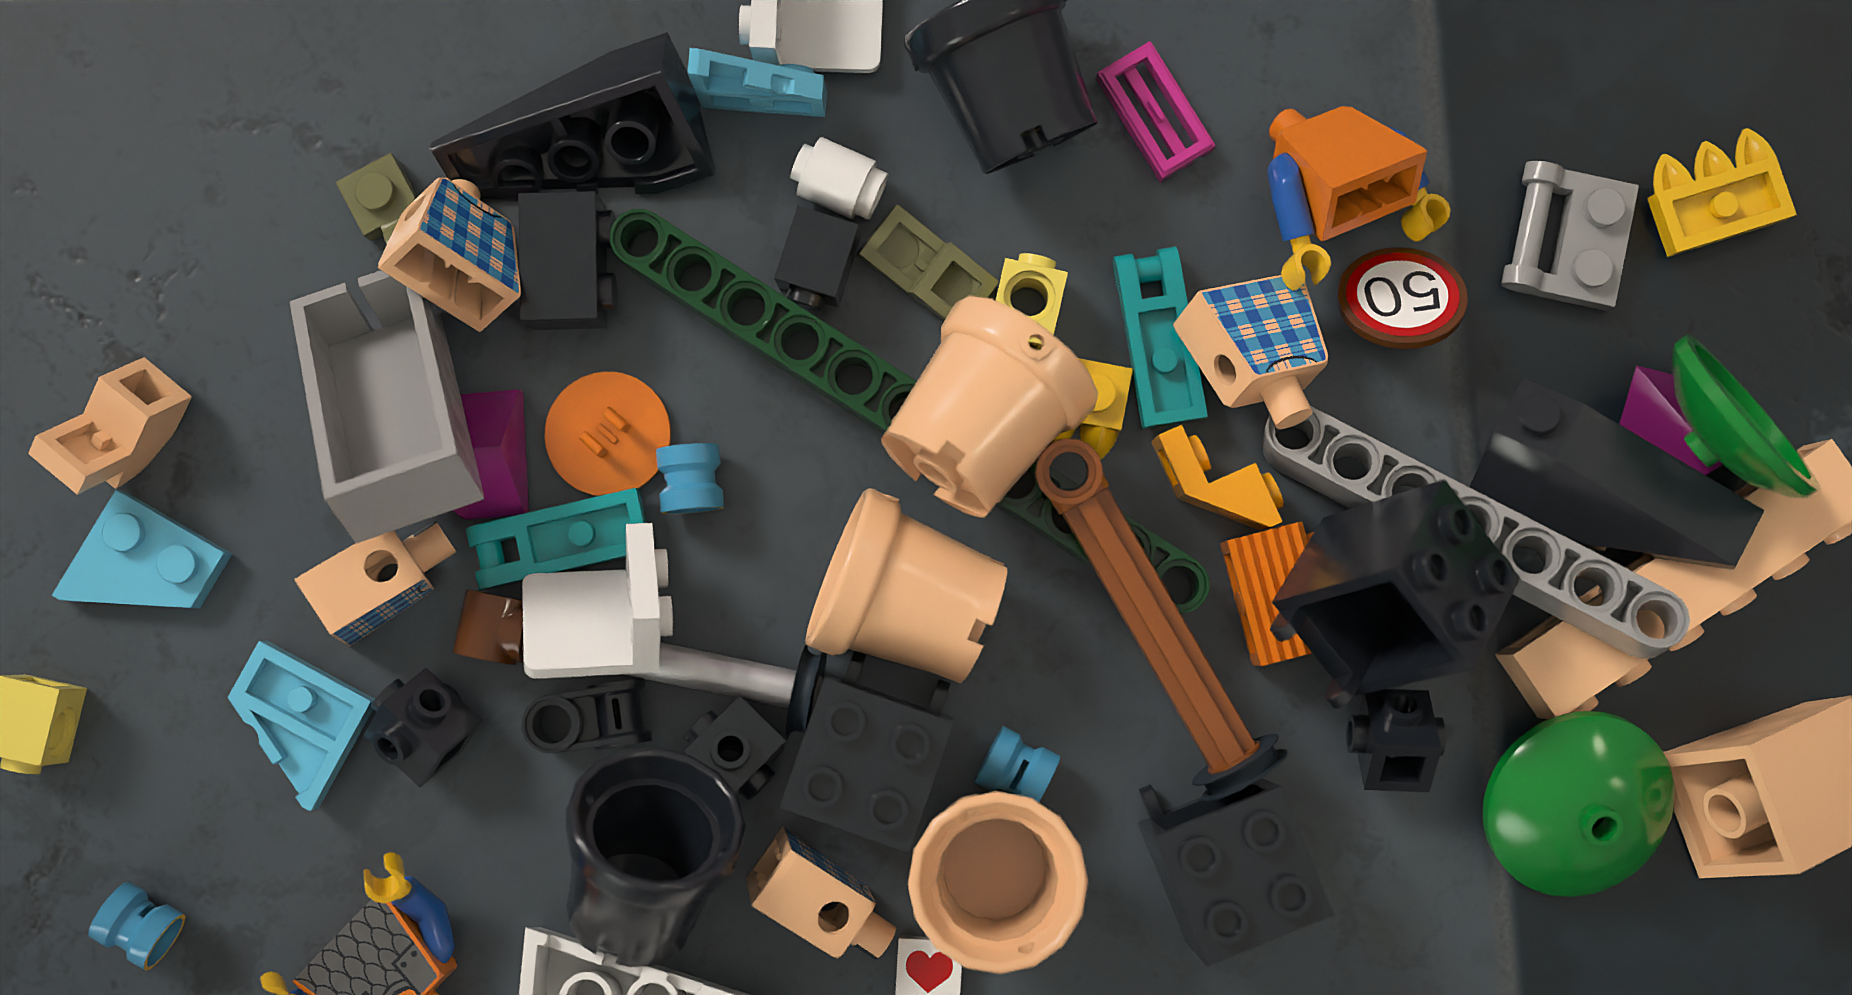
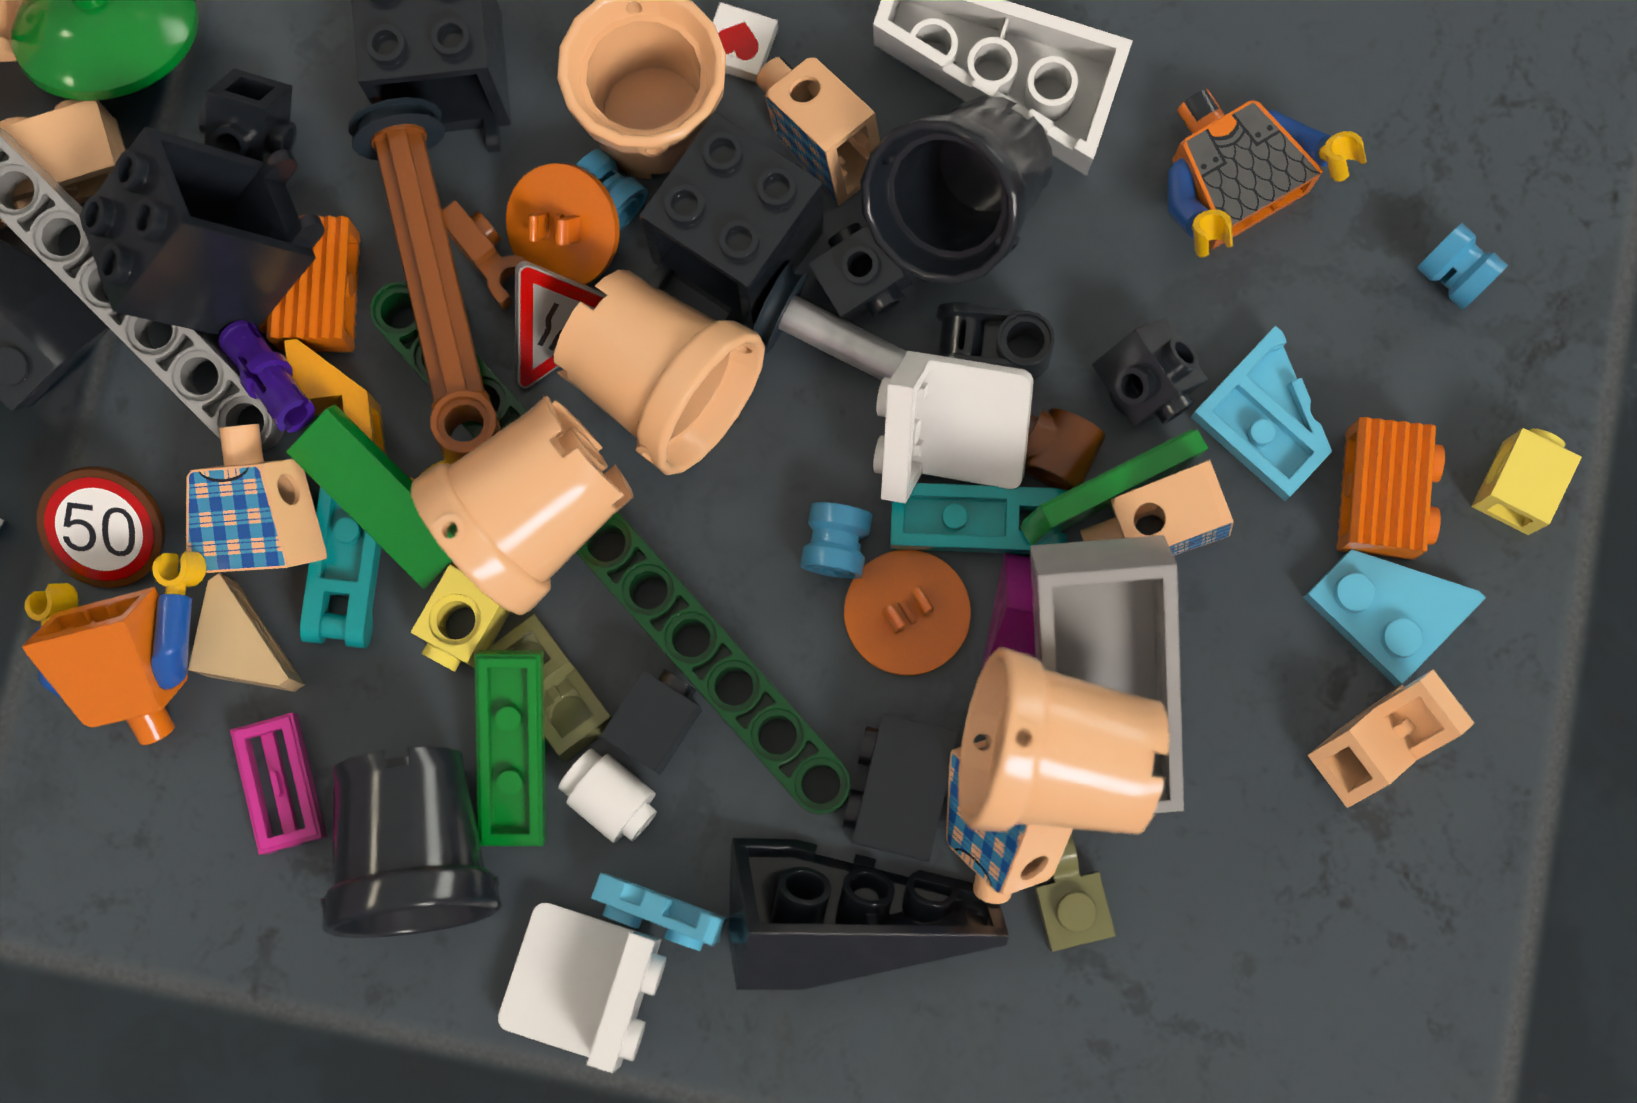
camera: 165 degrees left, 5 degrees down
none -> tan slope [188,573,305,692]
none -> dark purple pin [219,320,315,433]
none -> green tile [286,404,458,590]
none -> dark orange plate [442,200,529,311]
none -> green tile [475,650,546,846]
none -> orange piece [506,163,620,285]
none -> piece [515,261,607,389]
none -> light nougat piece [958,647,1169,834]
none -> green tile [1020,429,1209,546]
none -> orange brick [1336,417,1445,560]

